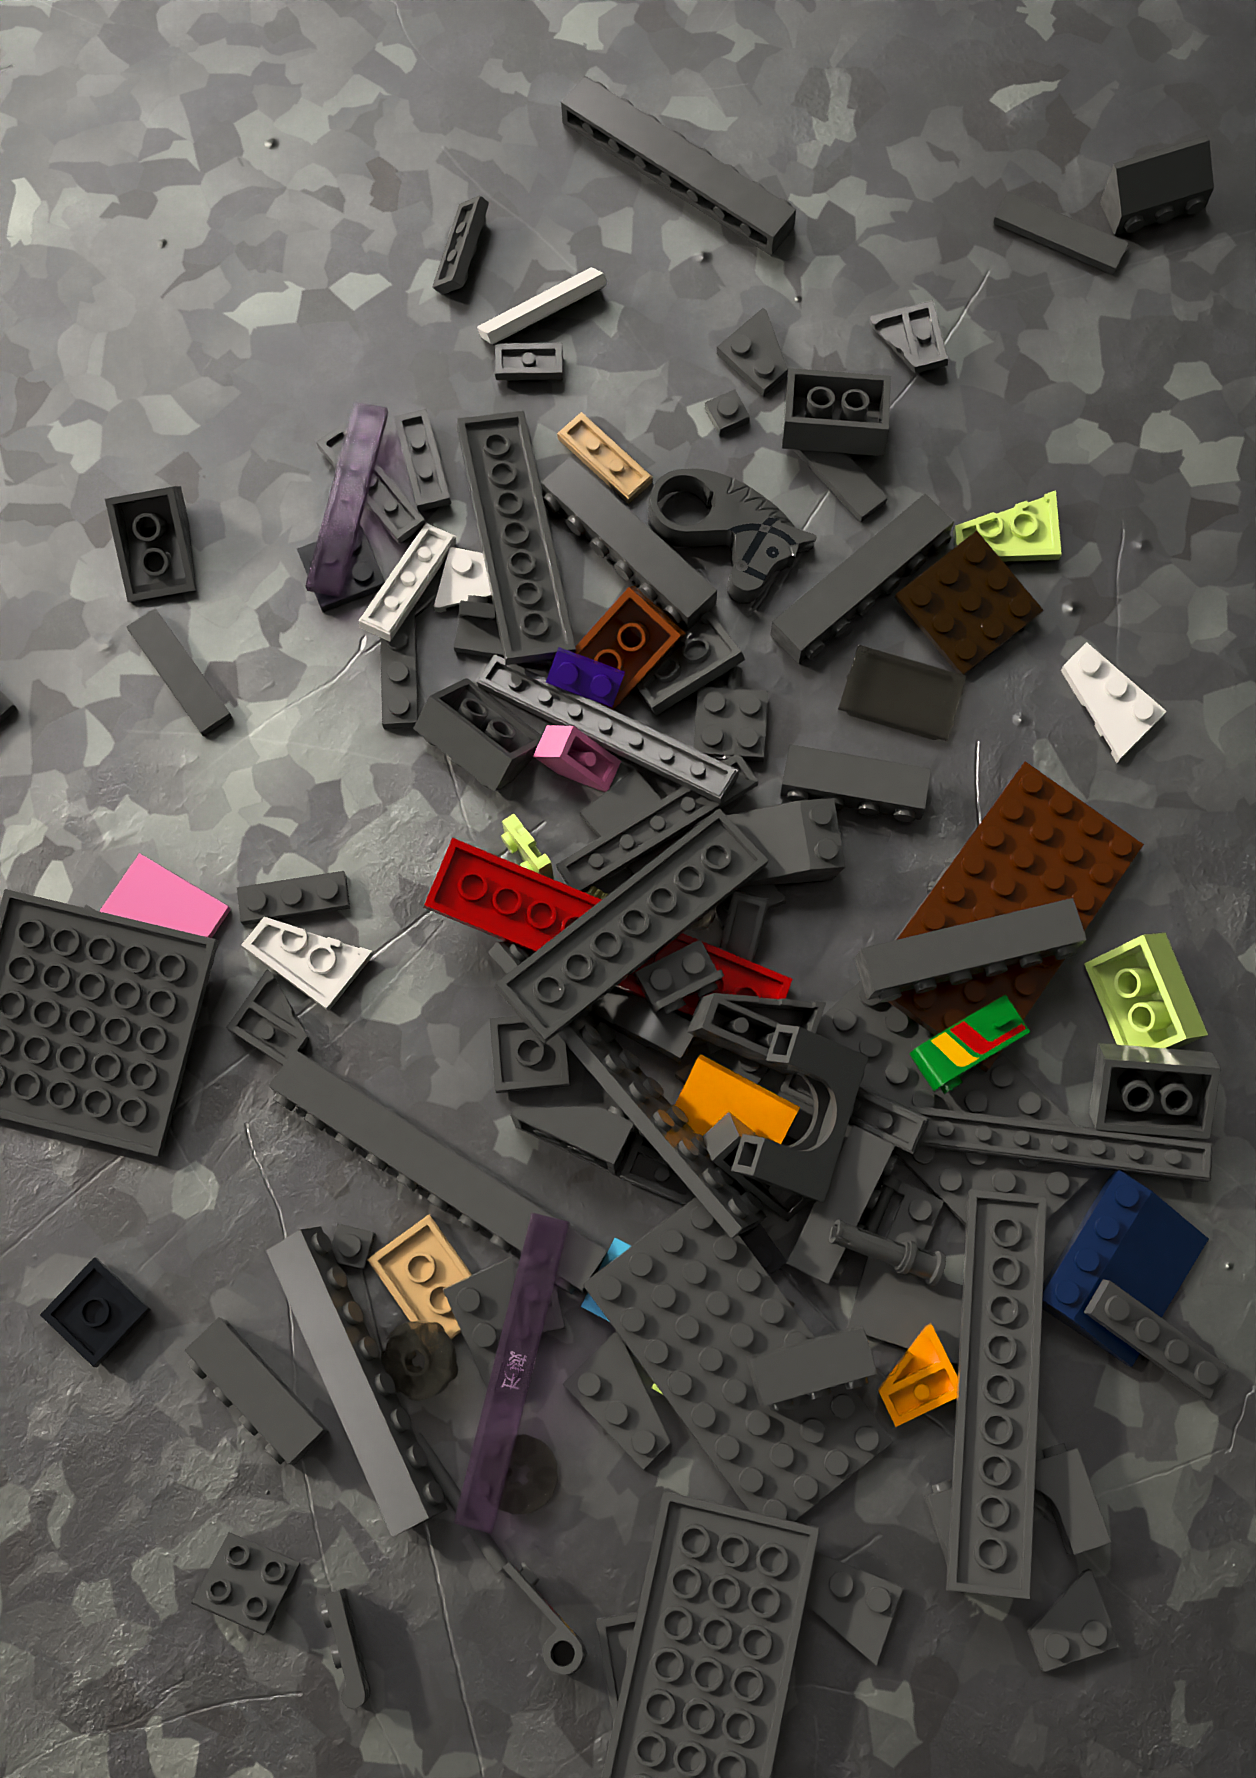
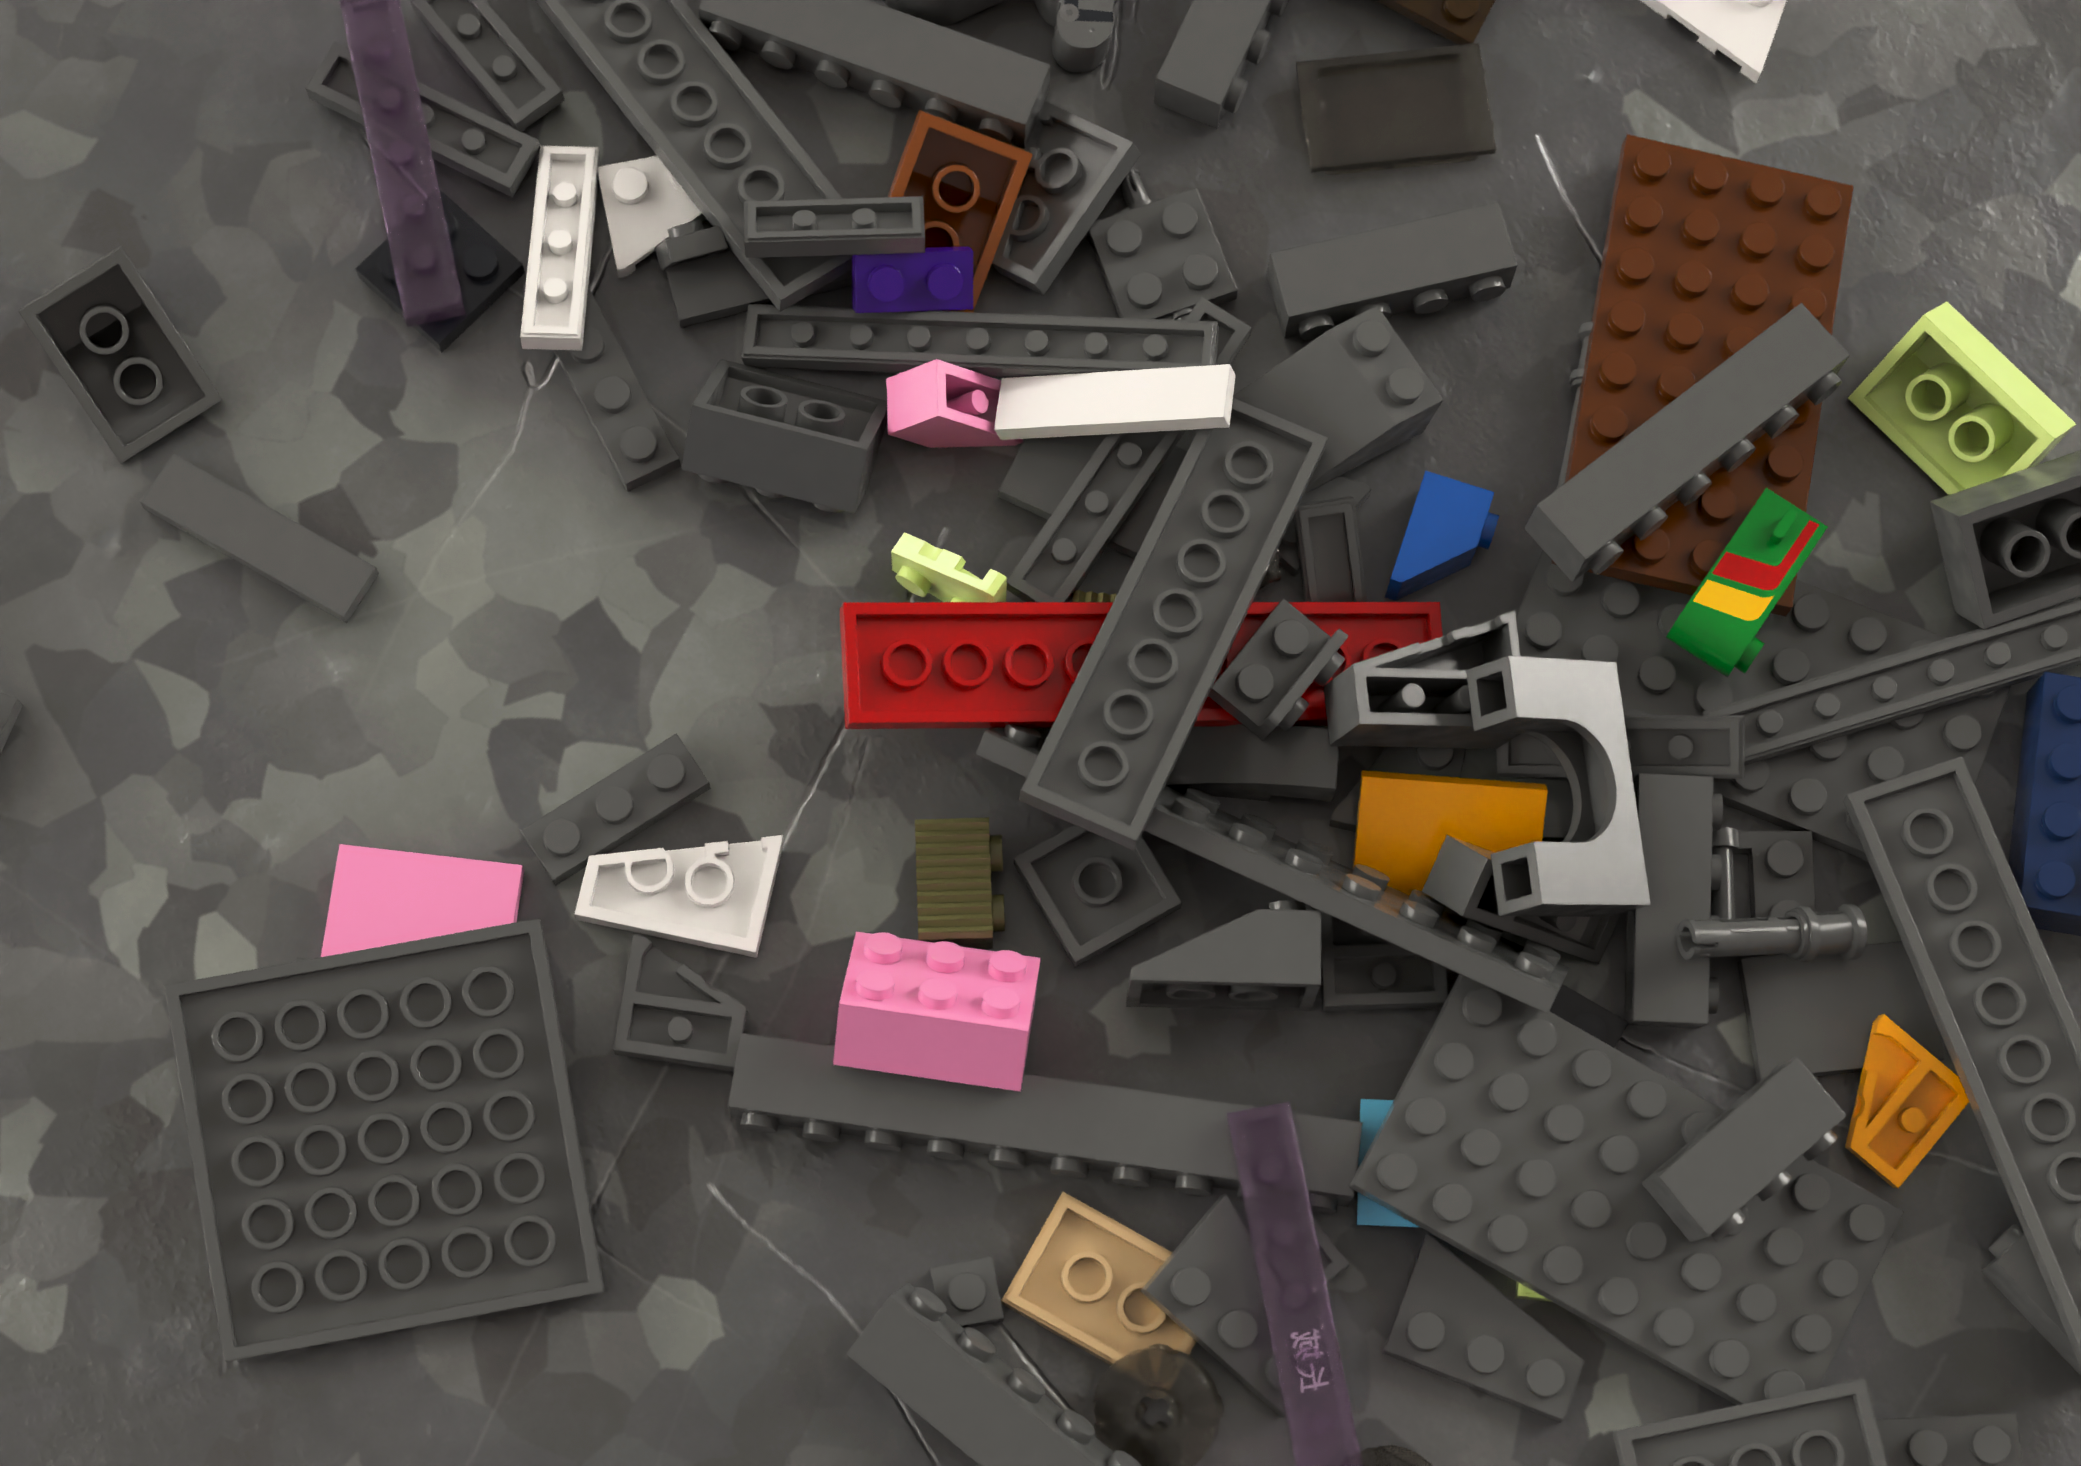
camera: 30 degrees left, 0 degrees up
none -> dark grey tile [744,196,925,258]
none -> bright pink brick [833,932,1041,1092]
none -> olive brick [915,817,1005,950]
none -> white tile [994,364,1236,440]
none -> blue slope [1385,470,1499,601]

